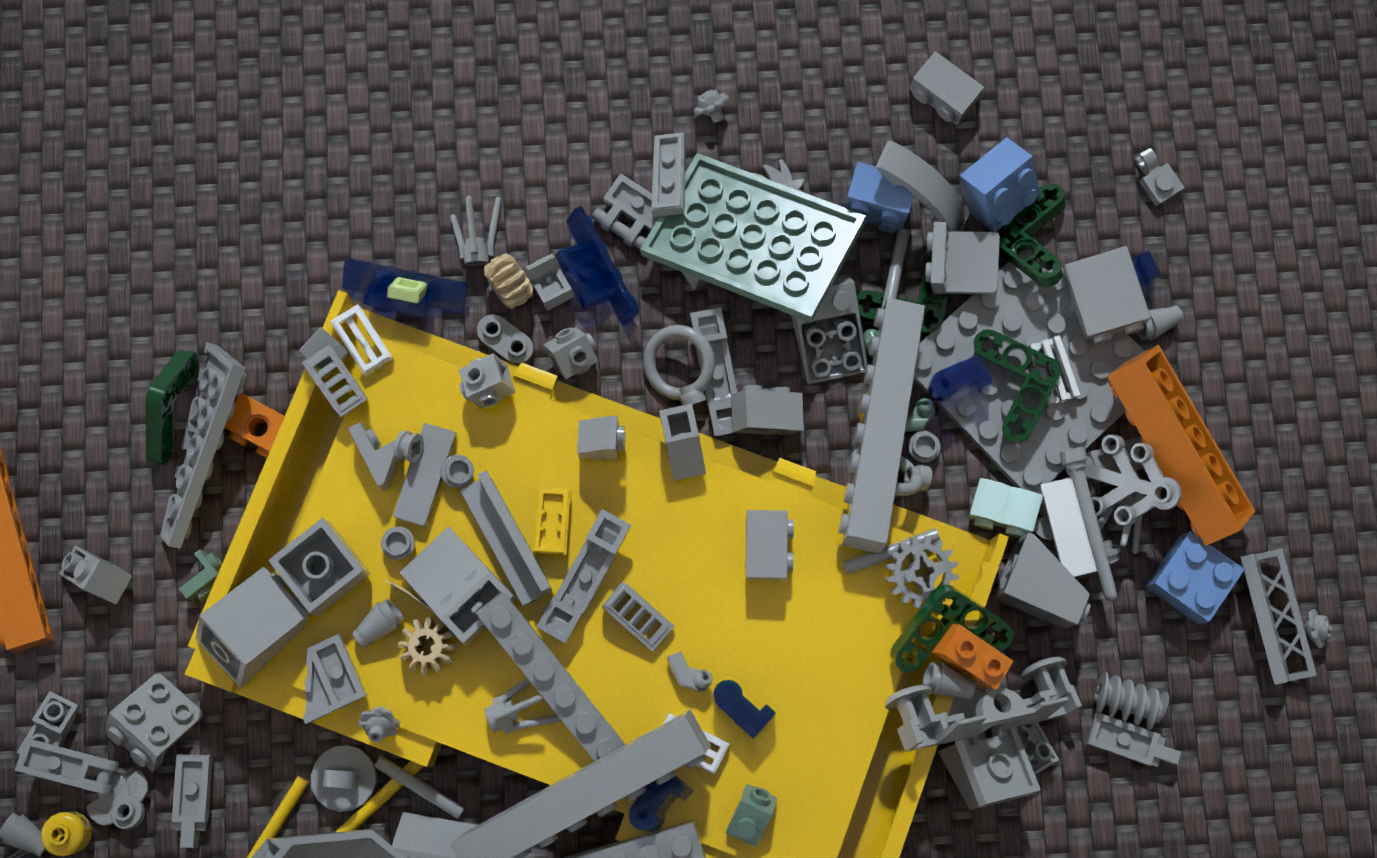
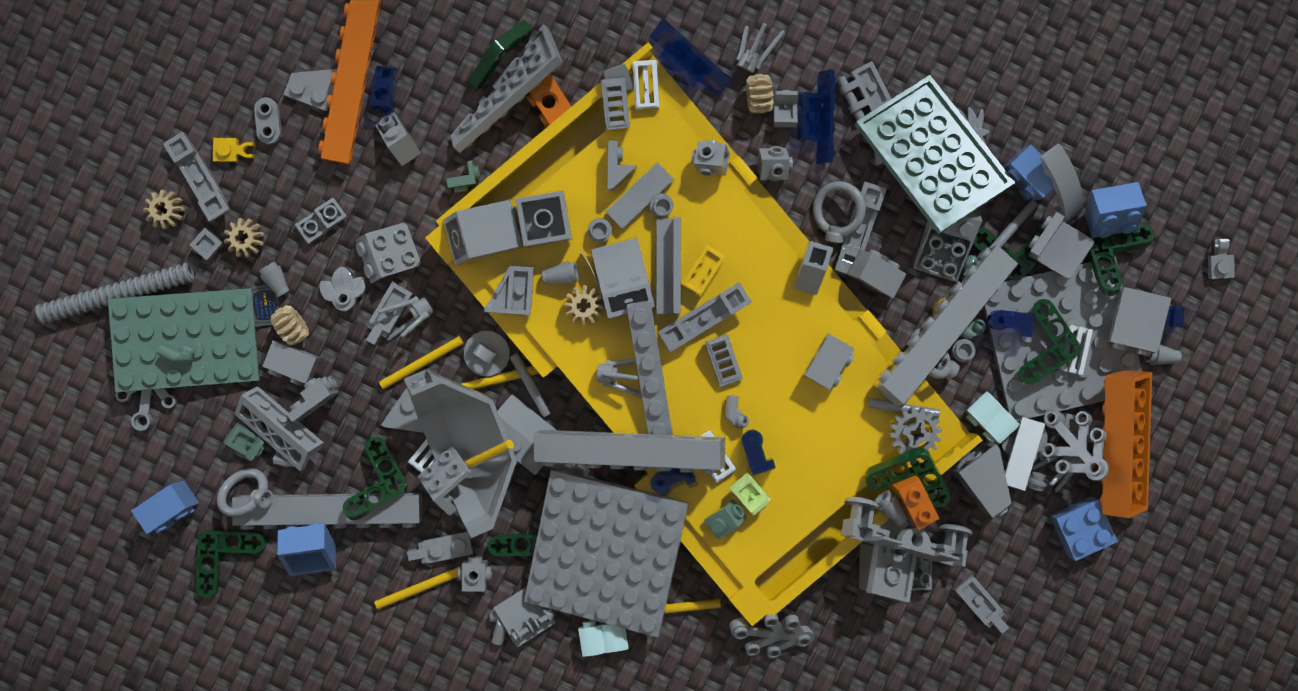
camera: 30 degrees right, 10 degrees up
light grey plate [15,738,119,795] -> none
yellow head [41,812,92,856] -> none
light grey plant [358,706,400,742] -> none
yellowish green tile [387,277,427,303] -> none
light grey bush [394,430,424,463] -> none
light grey plate [477,314,534,366] -> none
light grey slope [577,416,626,461] -> none
light grey tile [651,132,687,217] -> none
light grey plant [694,89,729,123] -> none
light grey brick [909,51,984,125] -> none
light grey piece [1059,447,1117,601] -> none
light grey piece [1094,671,1169,730] -> none
light grey fence [1241,548,1317,685] -> none
light grey plant [1296,609,1332,648] -> none
none -> clear blue leg [370,66,397,112]
none -> light grey plant [378,296,434,341]
none -> yellowish green bracket [730,472,771,515]

